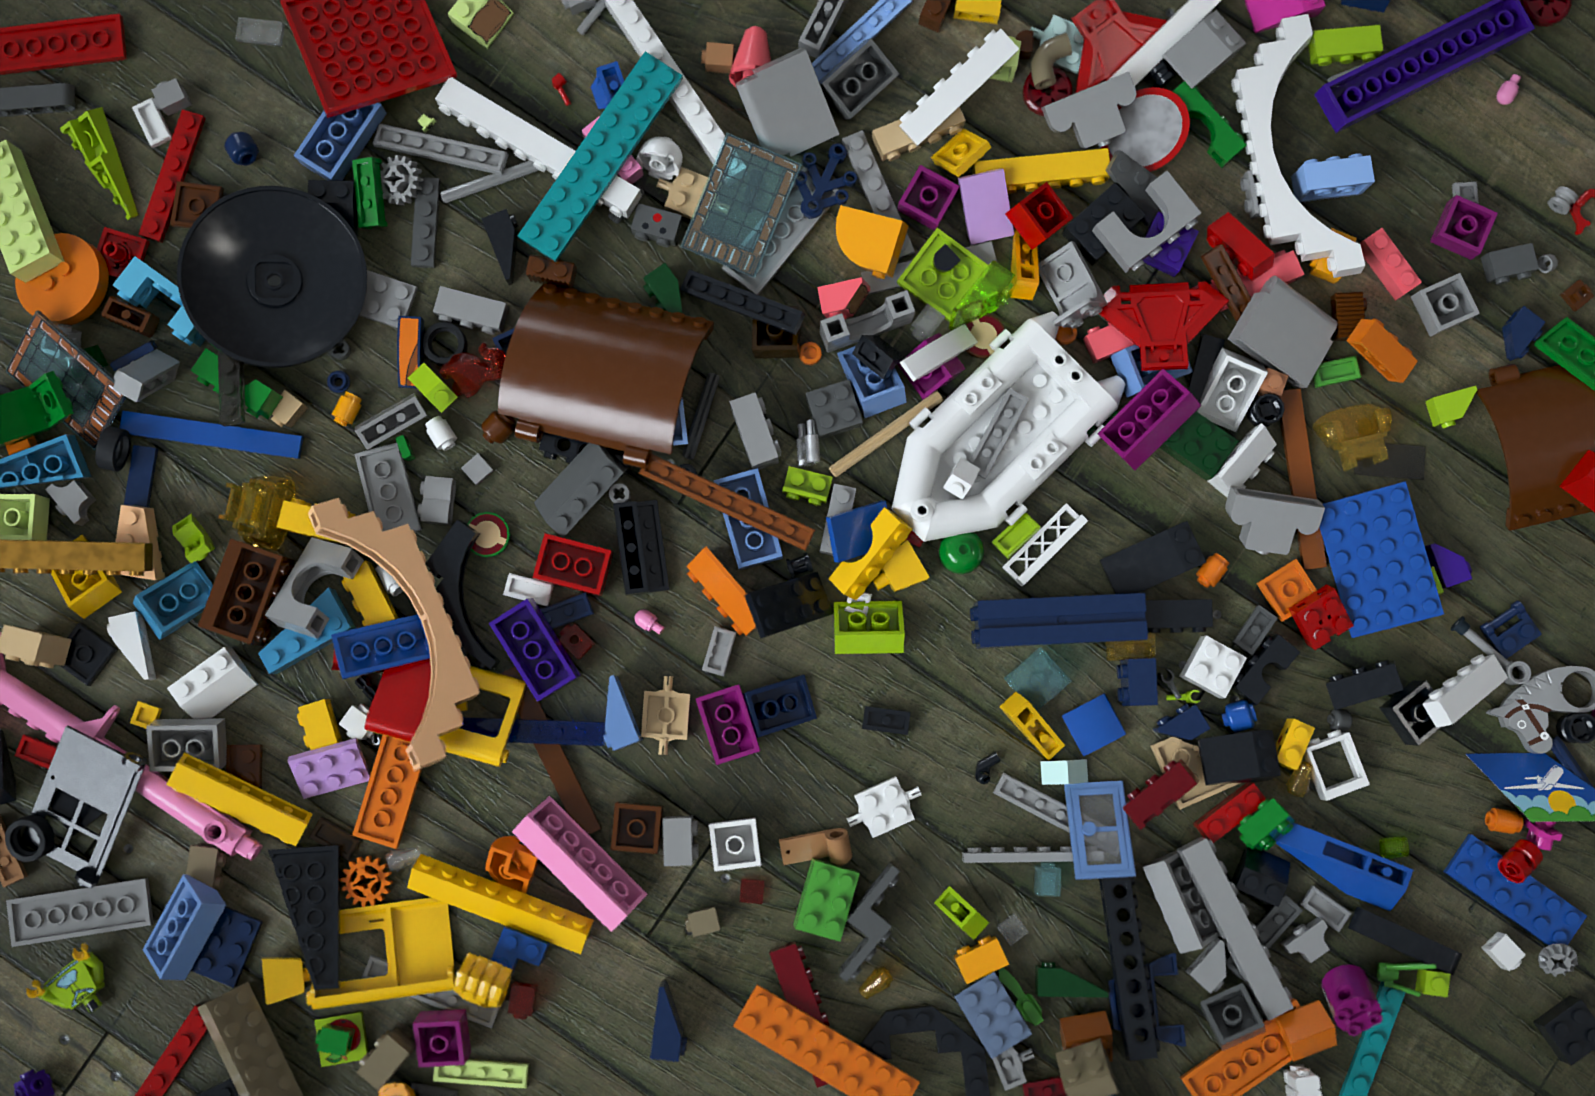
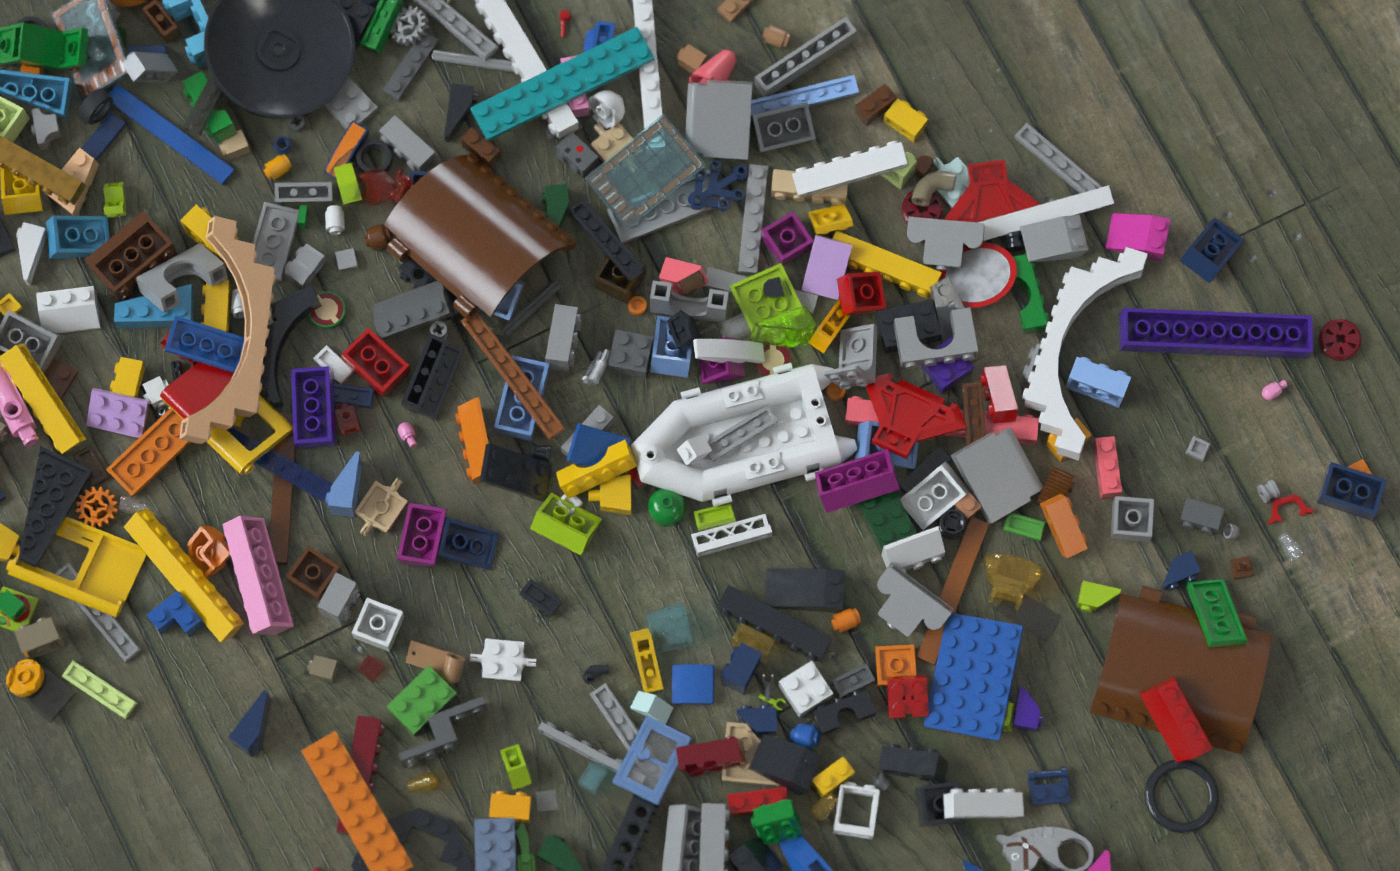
camera: 30 degrees right, 10 degrees down
clear yellow piece [218,476,295,550] -> none
magenta brick [413,1009,471,1067] -> none
yellow piece [453,953,513,1008] -> none
clear red brick [508,982,538,1019] -> none
light grey plate [702,626,737,677] -> none
lime bracket [782,466,833,506] -> none
tan axle [829,391,943,477] -> none
light orange brick [836,205,909,279] -> none
dark blue brick [970,593,1148,649] -> none
lime brick [1308,25,1383,66] -> none
magenta brick [1430,195,1498,260] -> none
light grey piece [1450,616,1531,685] -> none

